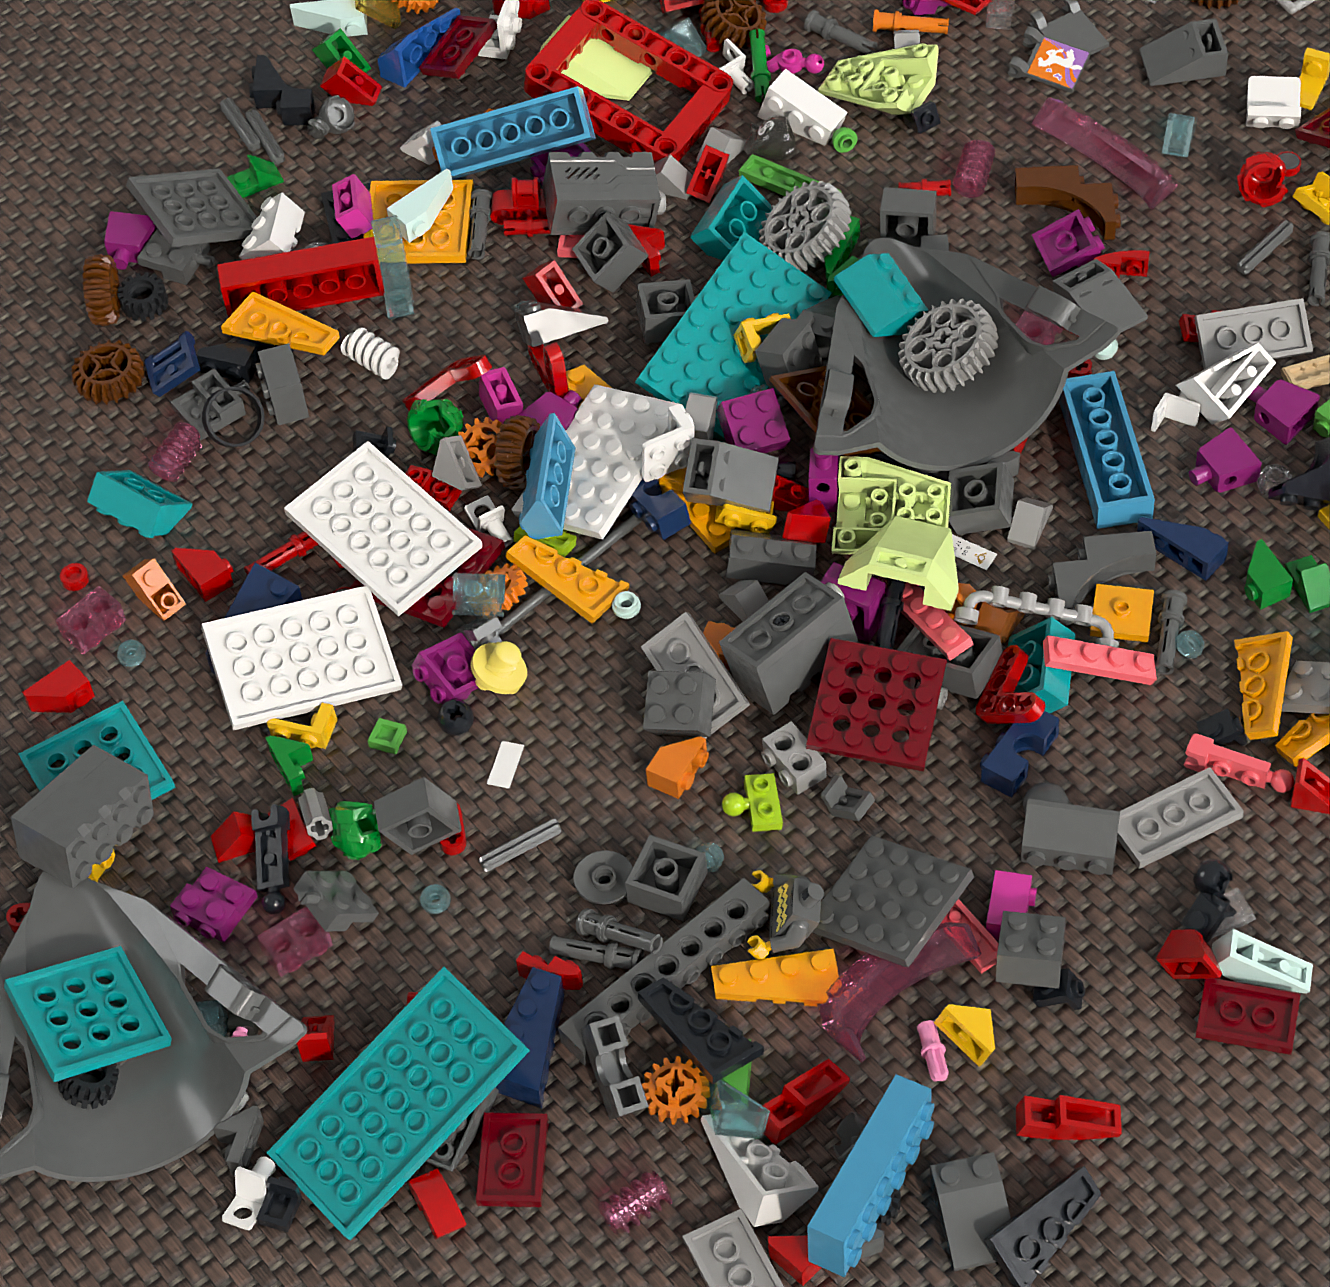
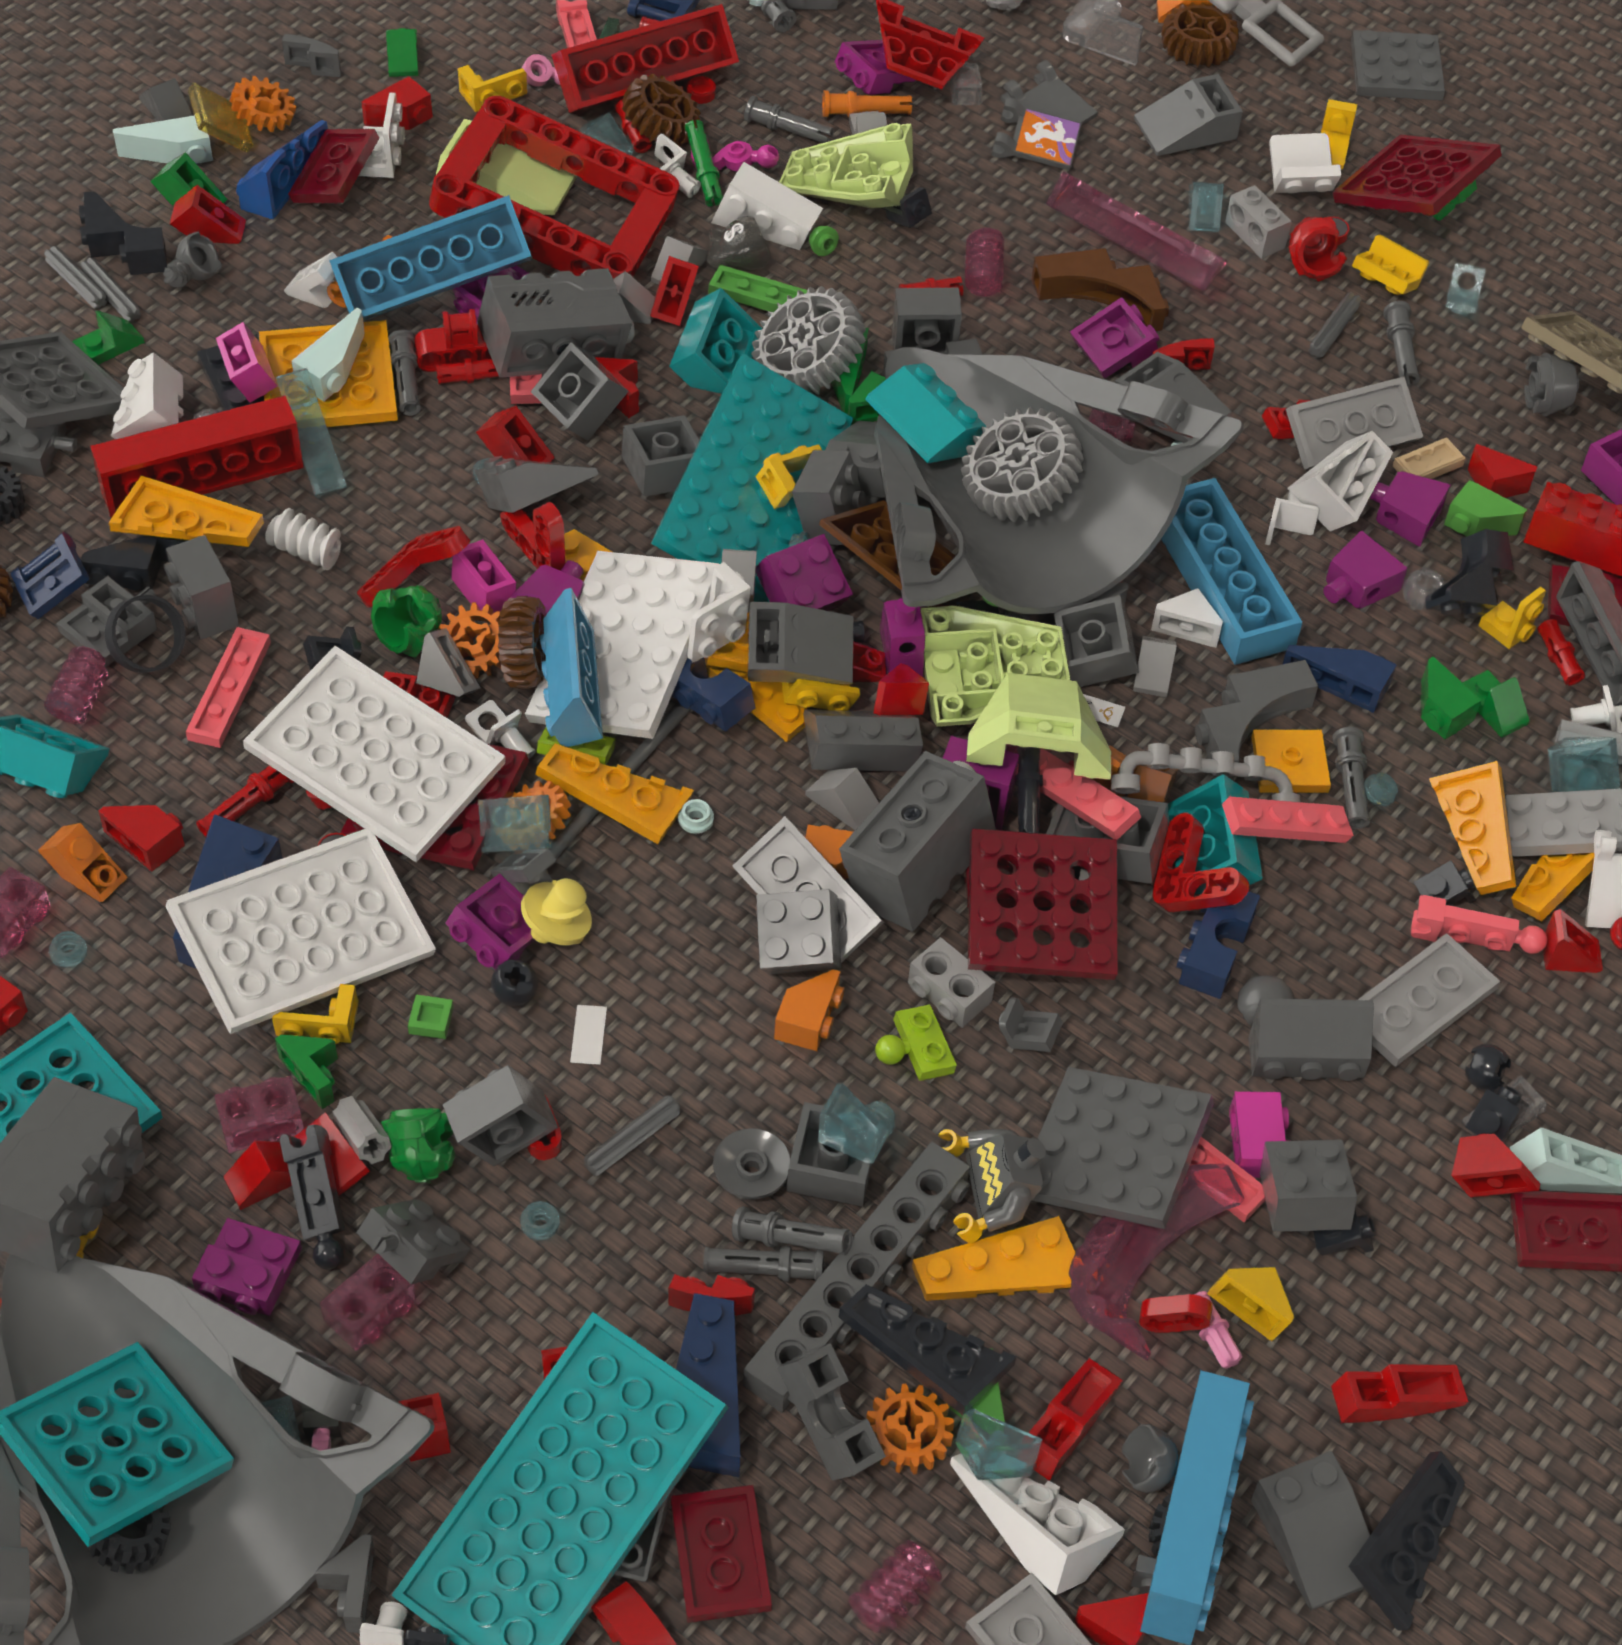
camera: 20 degrees left, 0 degrees up
none -> coral plate [186,627,271,748]
none -> clear pink brick [214,1076,304,1153]
none -> clear light blue slope [818,1083,890,1163]
none -> red beam [1139,1294,1213,1333]
none -> white slope [1151,588,1223,648]
none -> light grey brick [1225,185,1291,259]

